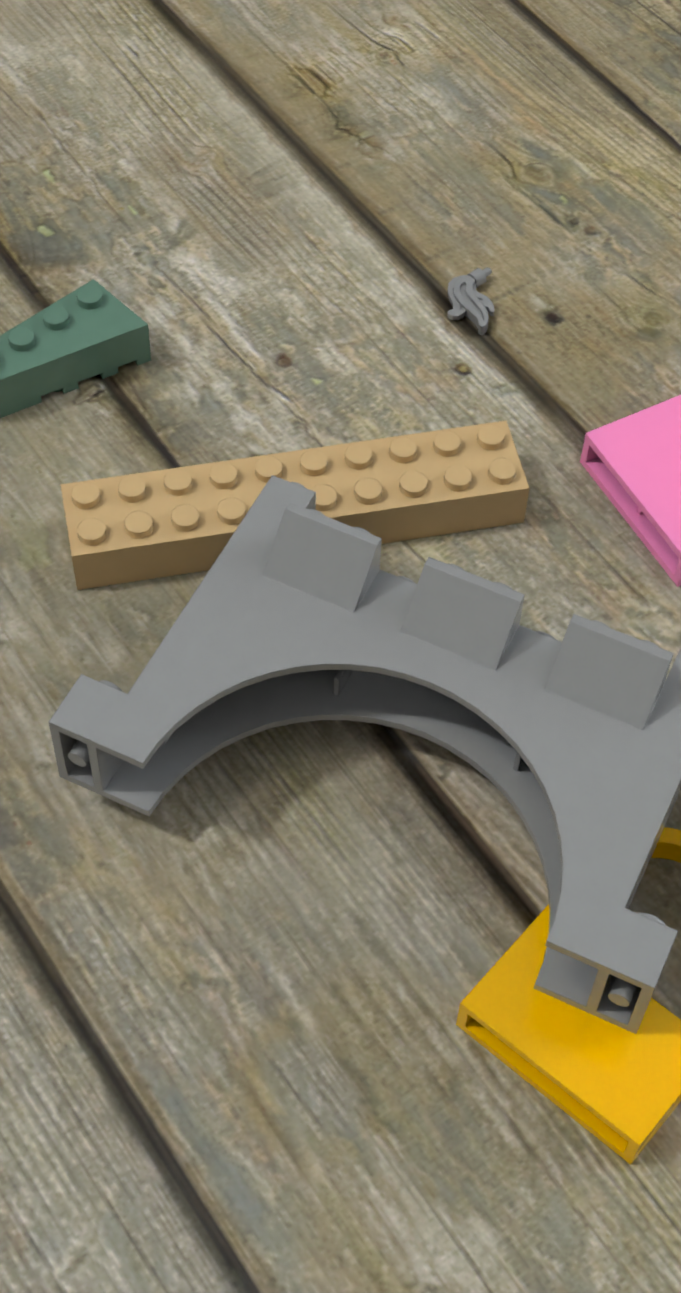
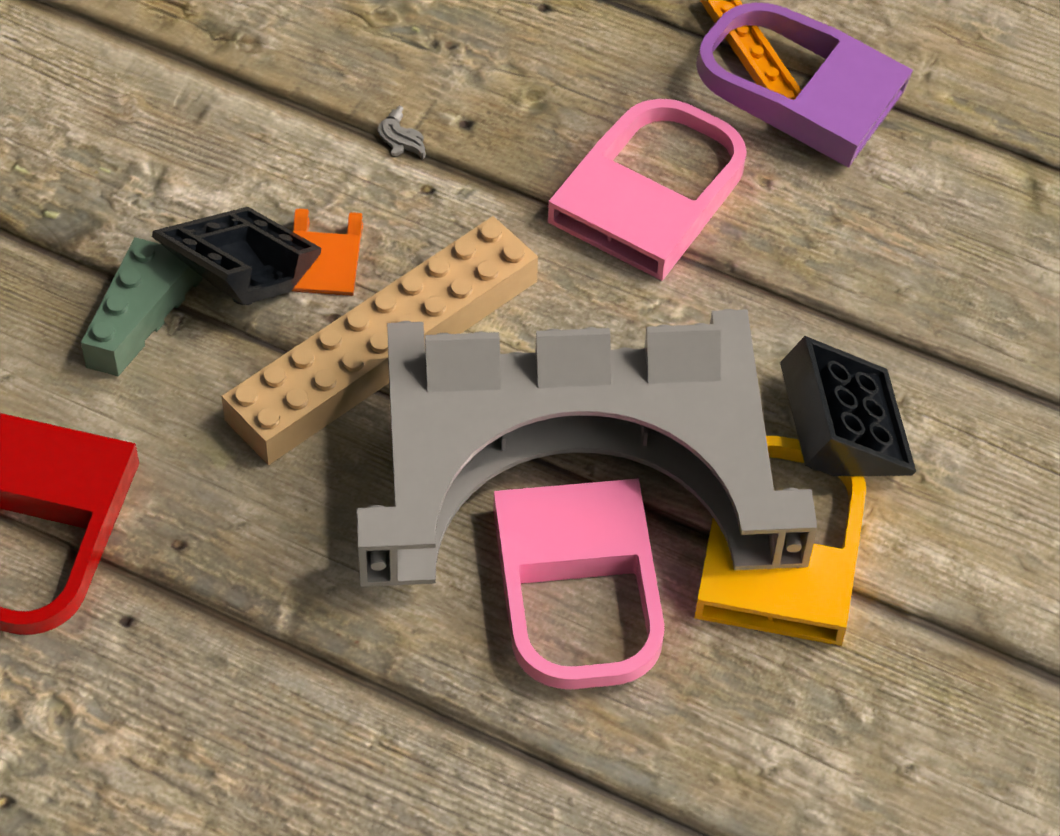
camera: 30 degrees left, 0 degrees up
none -> black slope [152,207,322,305]
none -> orange flag [292,208,363,296]
none -> bright pink window [493,478,664,689]

